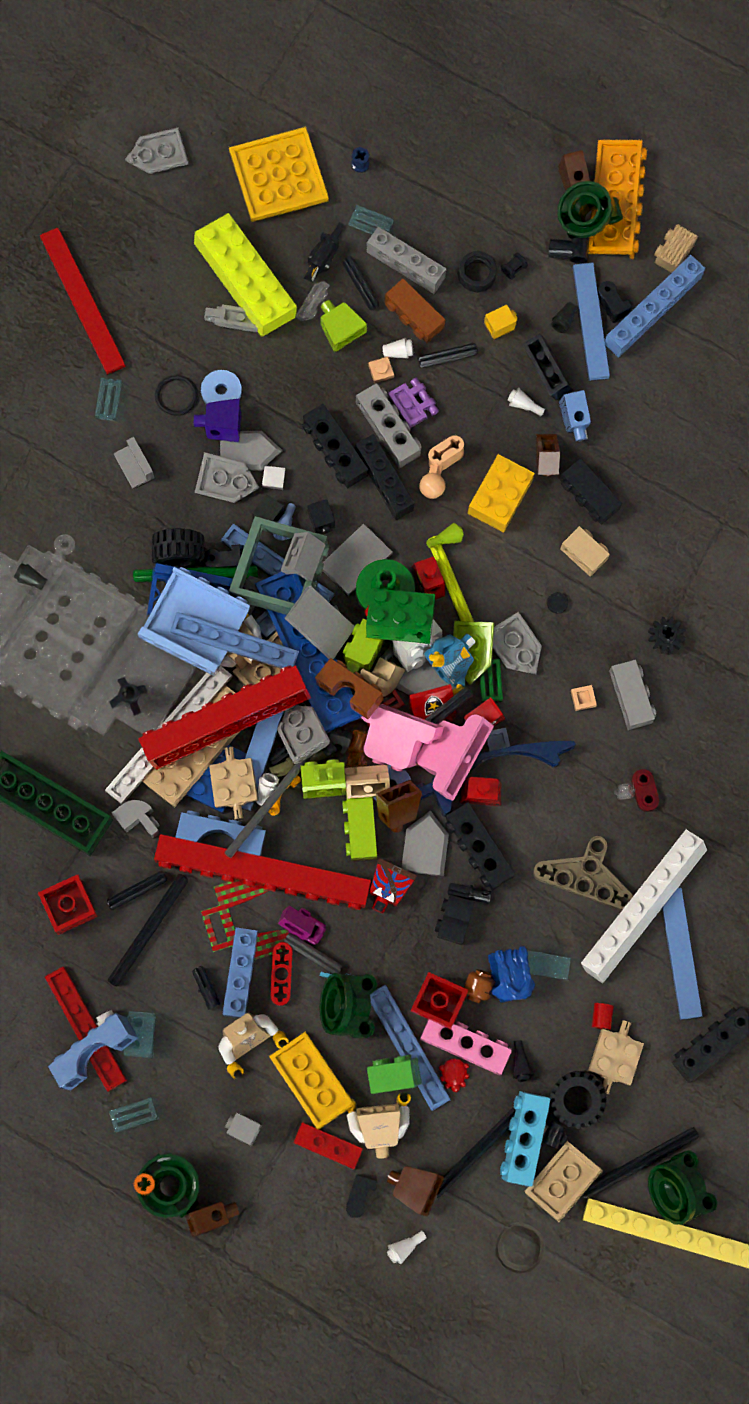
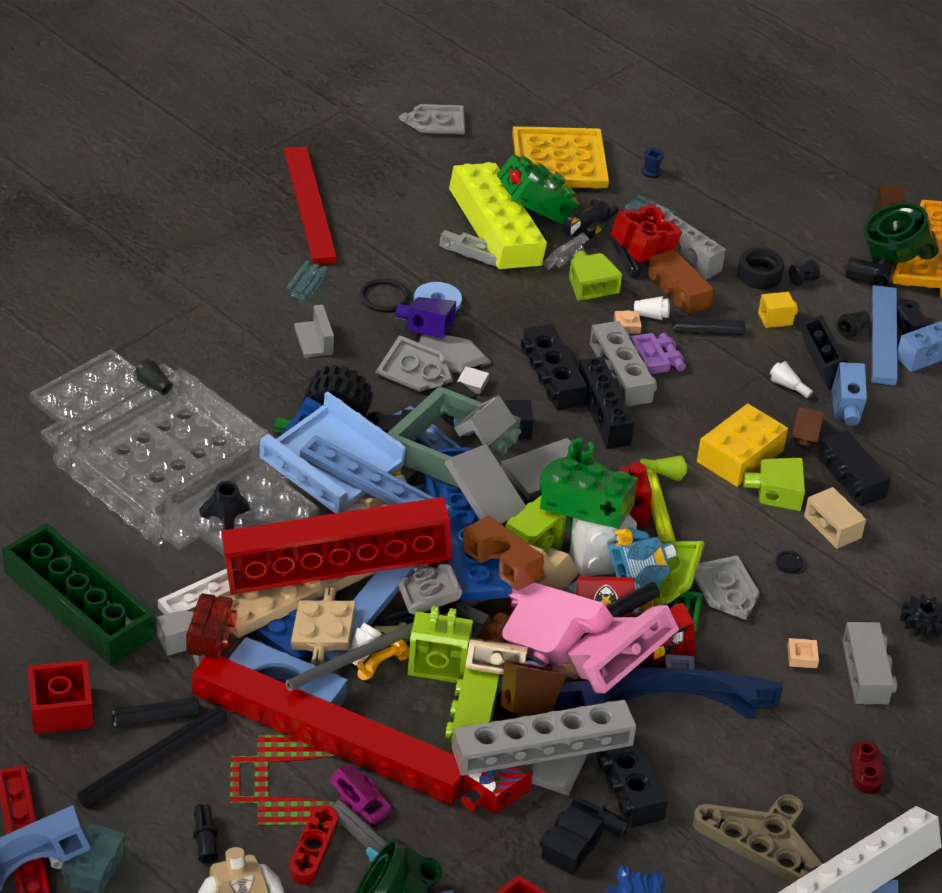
camera: 15 degrees right, 35 degrees down
clear plate [54,534,75,555] -> none
medium blue brick [223,928,258,1019] -> none
light nougat beam [419,436,464,499] -> none
red torso [460,777,502,806] -> none
clear plate [614,784,636,799] -> none
none -> clear red brick [186,593,238,659]
none -> light grey brick [452,700,636,776]
none -> green piece [497,154,579,225]
none -> red brick [611,204,682,263]
none -> lime torso [743,458,805,511]

